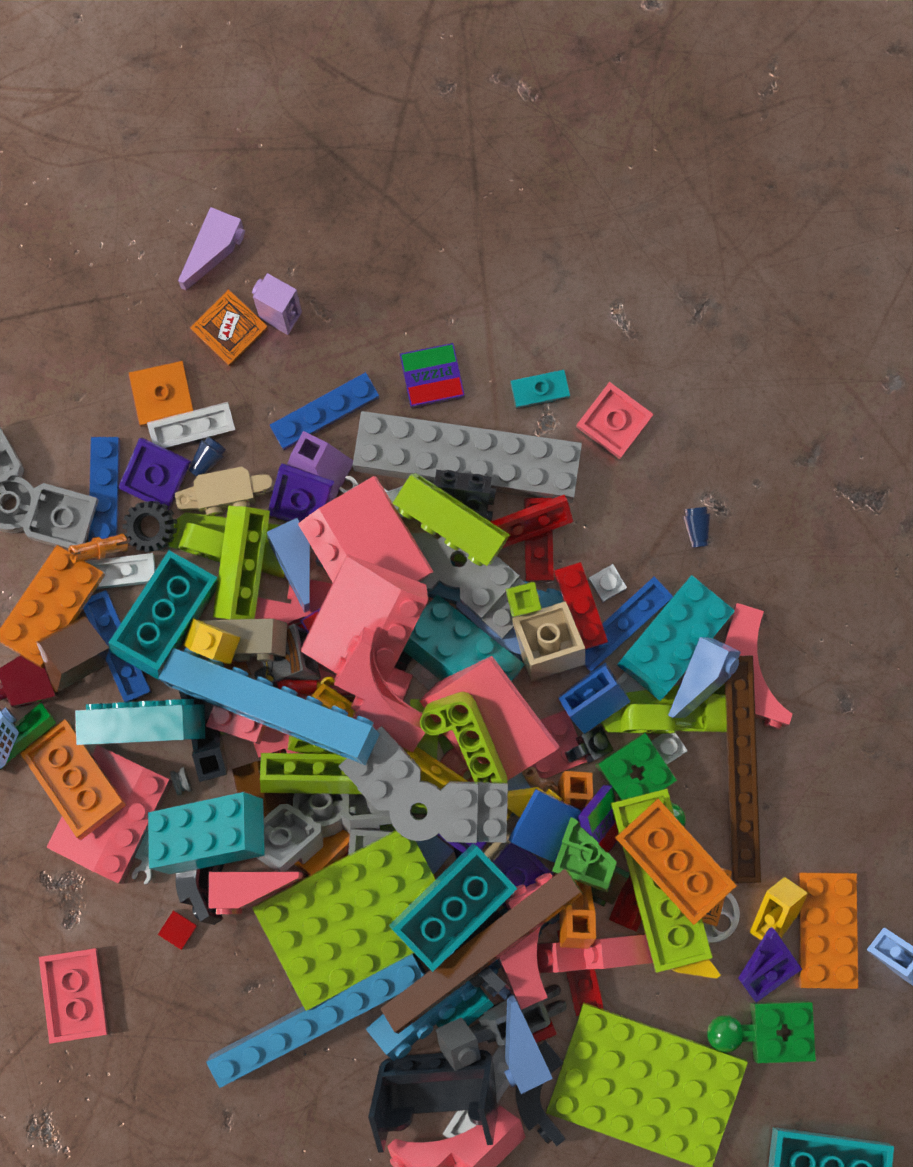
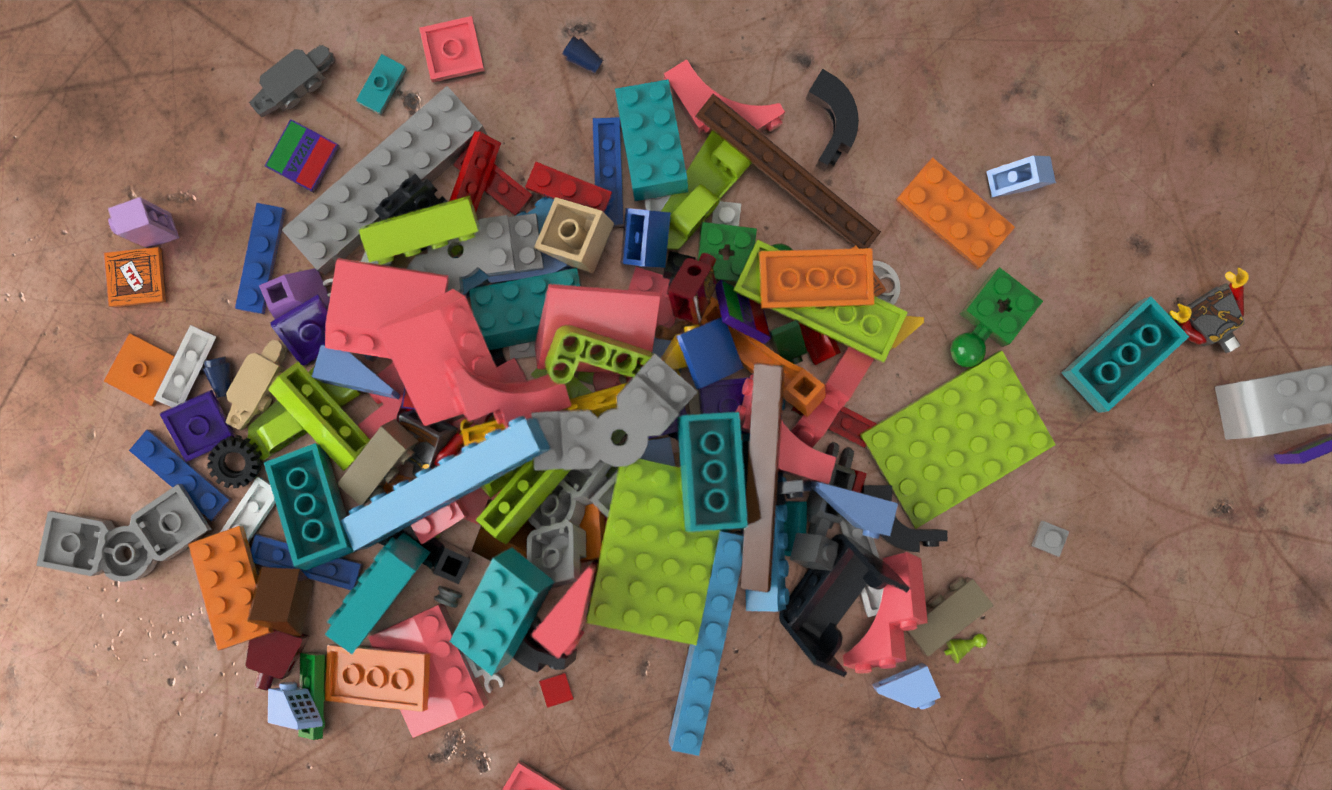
camera: 45 degrees left, 5 degrees up
orange pin [69,533,128,563] -> none
lavender slope [178,207,245,290] -> none
yellow slope [183,618,241,664] -> none
lime plate [505,582,541,617] -> none
bright green slope [552,818,617,892] -> none
white plate [588,564,627,603] -> none
medium blue slope [668,637,741,718] -> none
dark purple wing [738,927,802,1003] -> none
yellow slope [750,877,808,940] -> none
none -> dark grey hinge [249,45,335,117]
none -> dark red torso [667,253,716,325]
none -> black arch [806,69,859,171]

